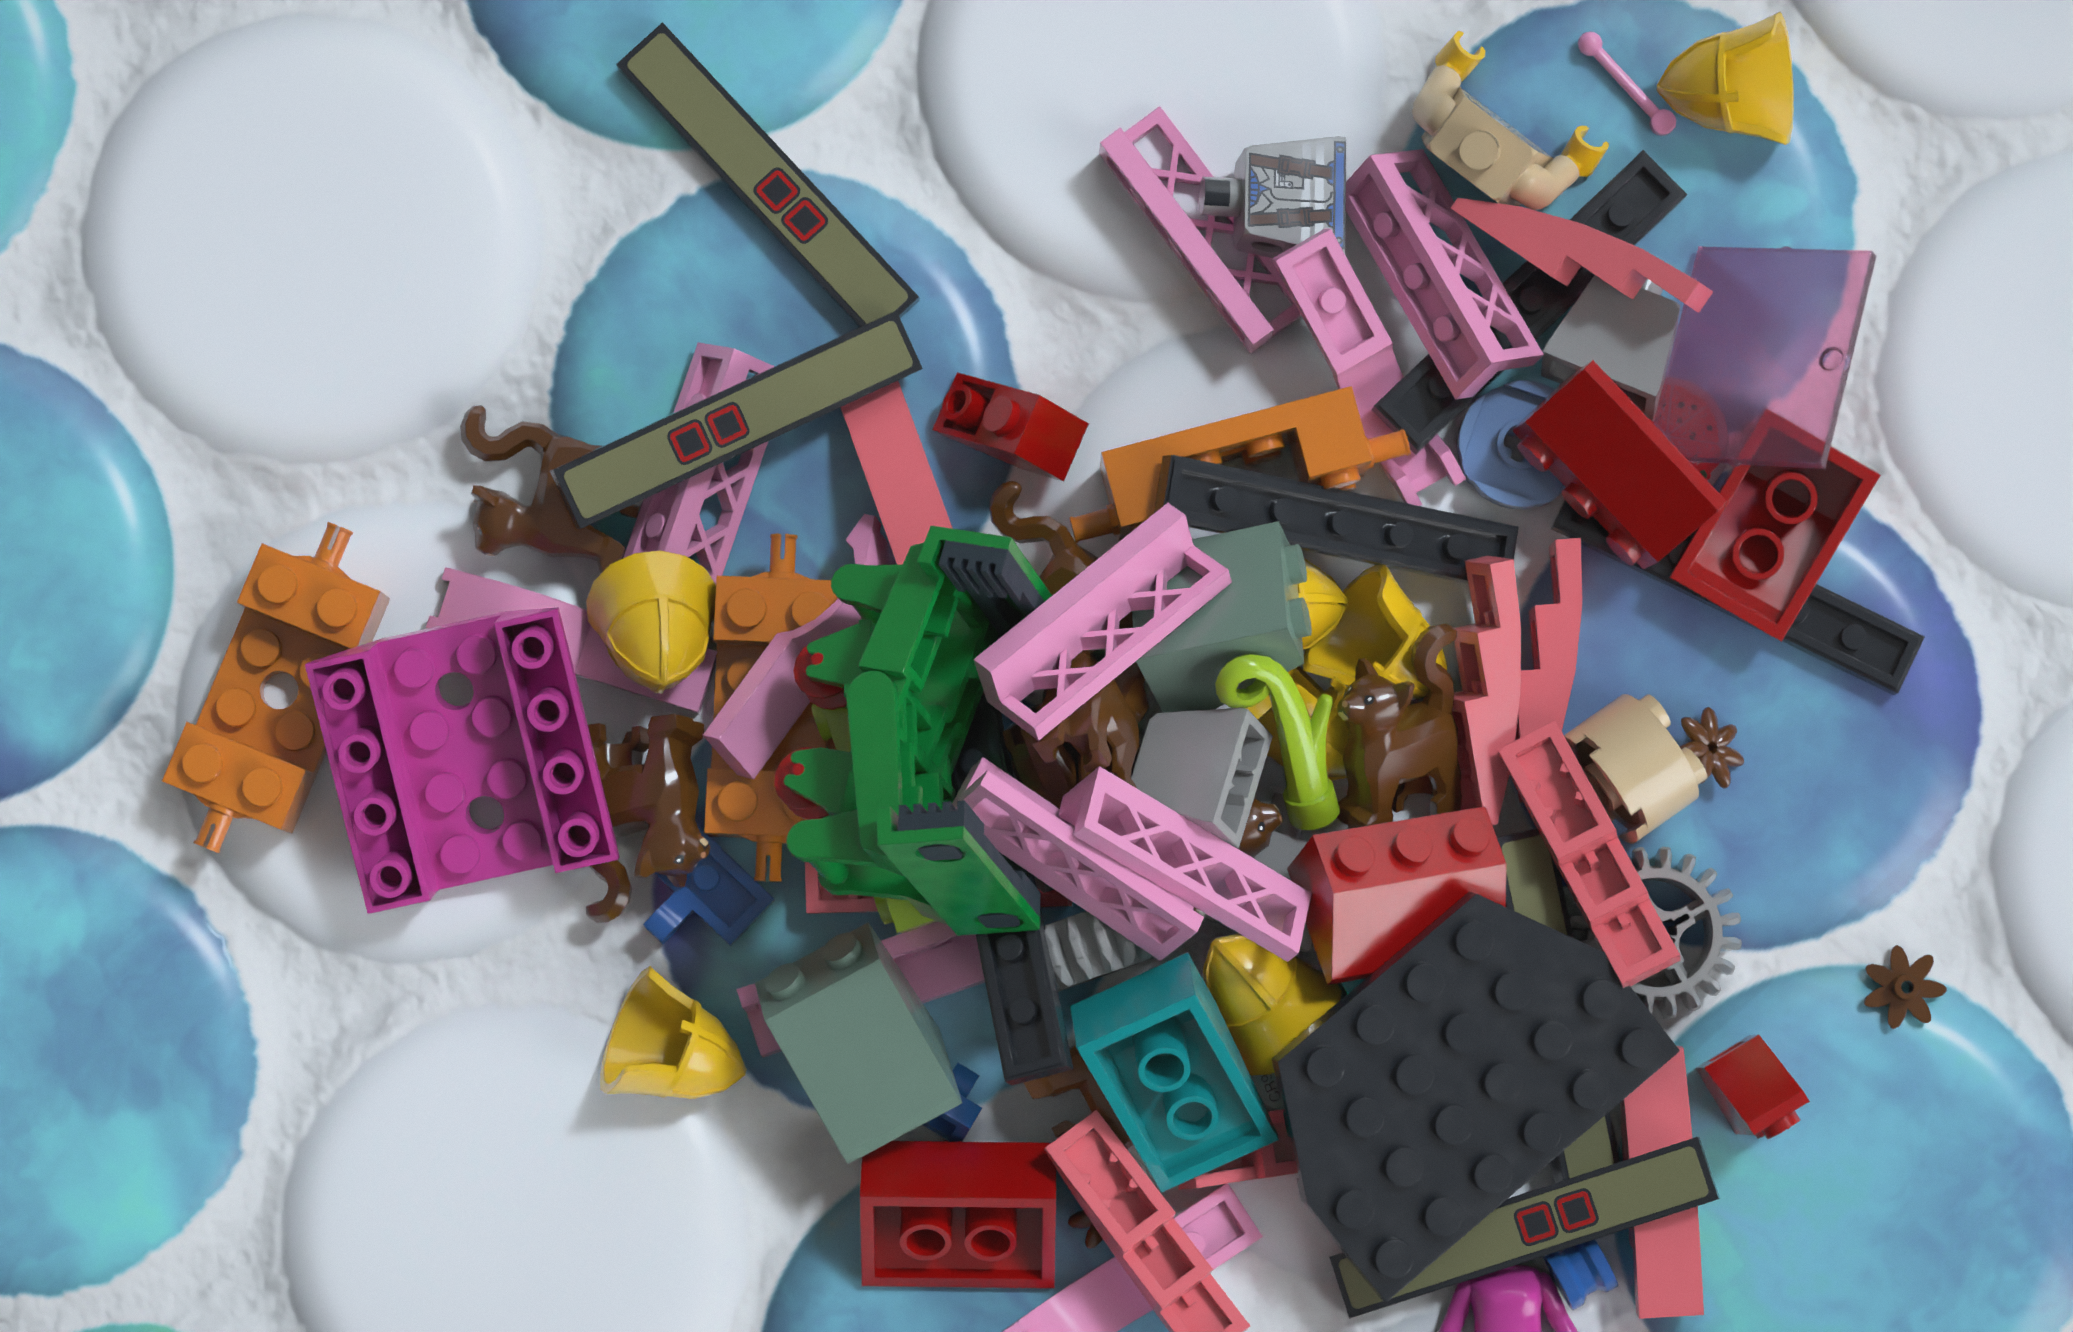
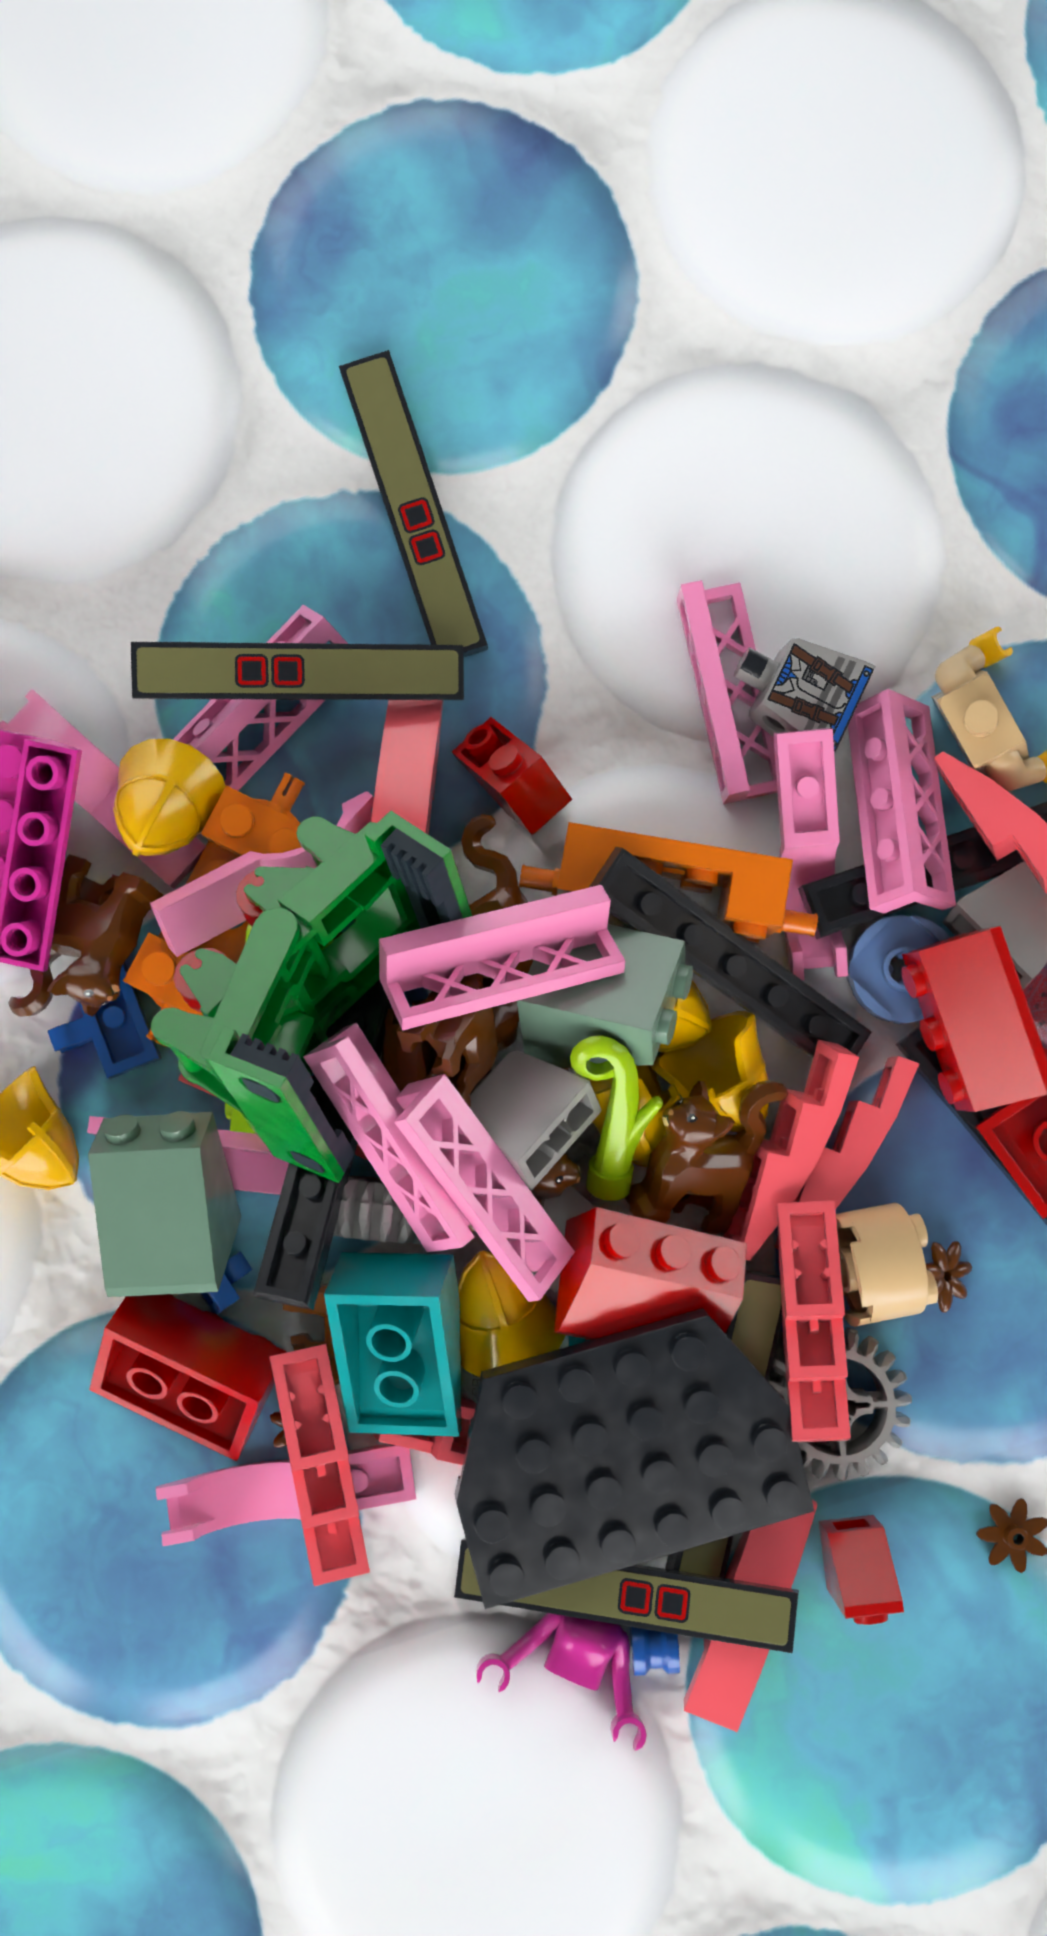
camera: 30 degrees right, 0 degrees up
reddish brown animal [460,405,644,573] -> none

